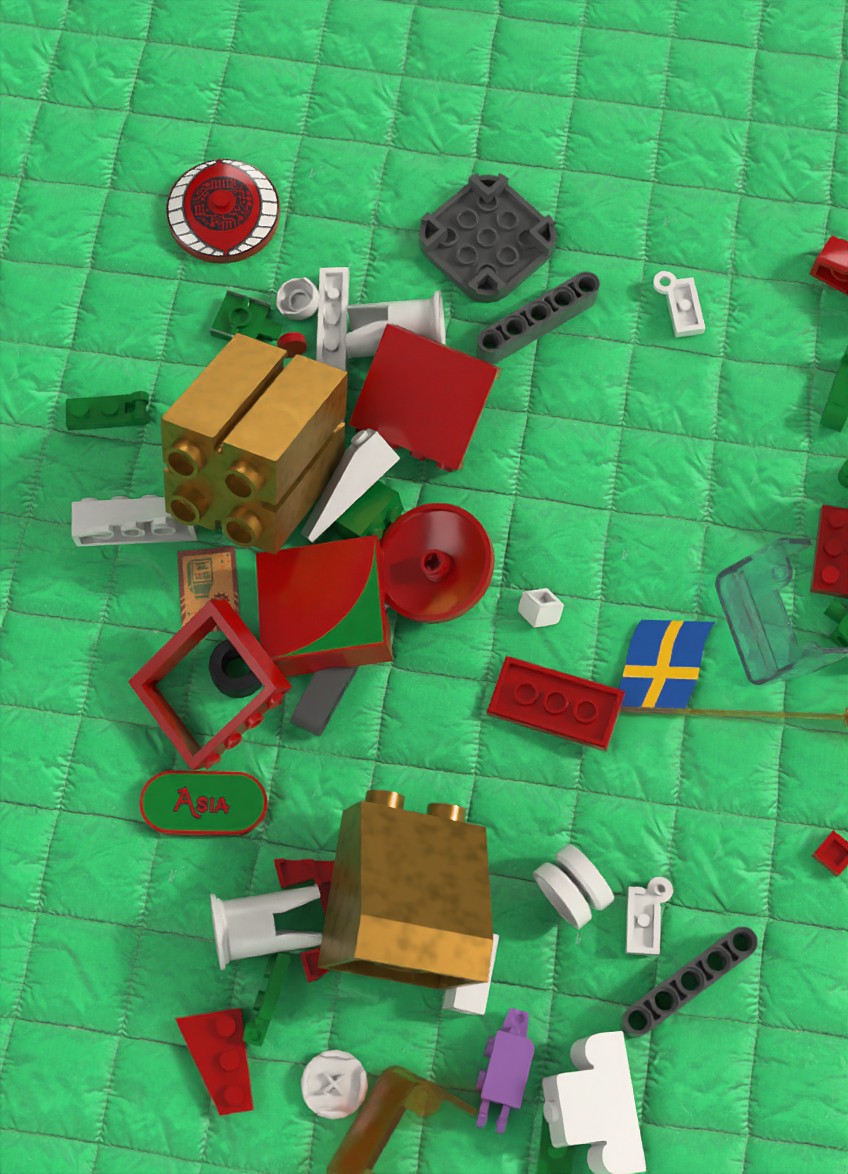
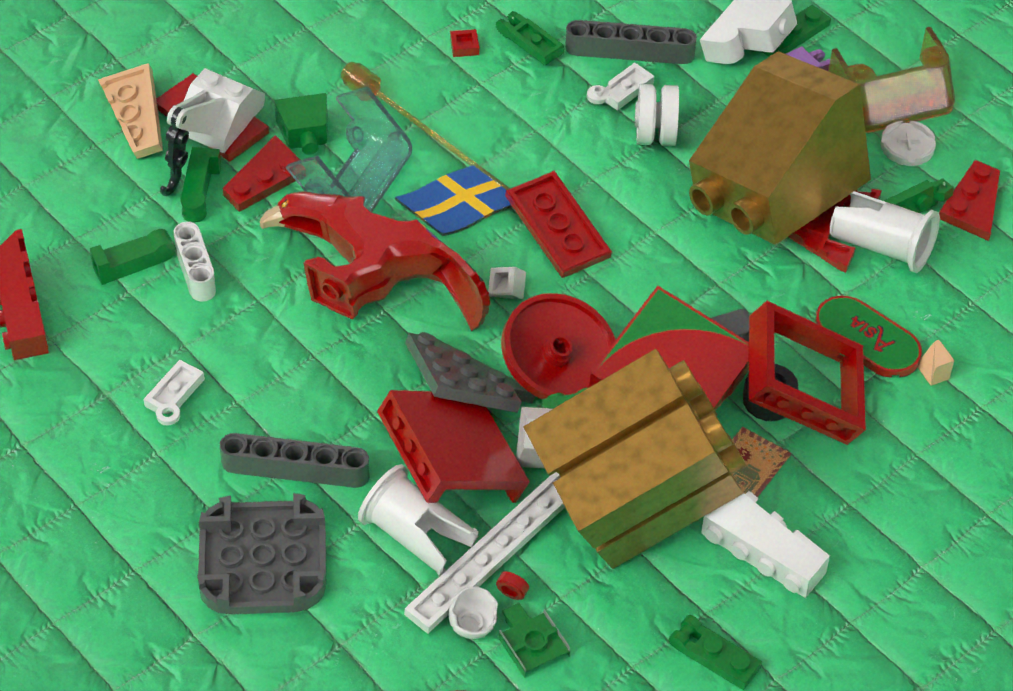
camera: 140 degrees left, 20 degrees down
none -> white beam [174,222,216,302]
none -> red animal [260,191,490,331]
none -> dark grey wing [405,332,535,413]
none -> green hinge [495,11,564,65]
none -> light nougat slope [918,340,954,386]

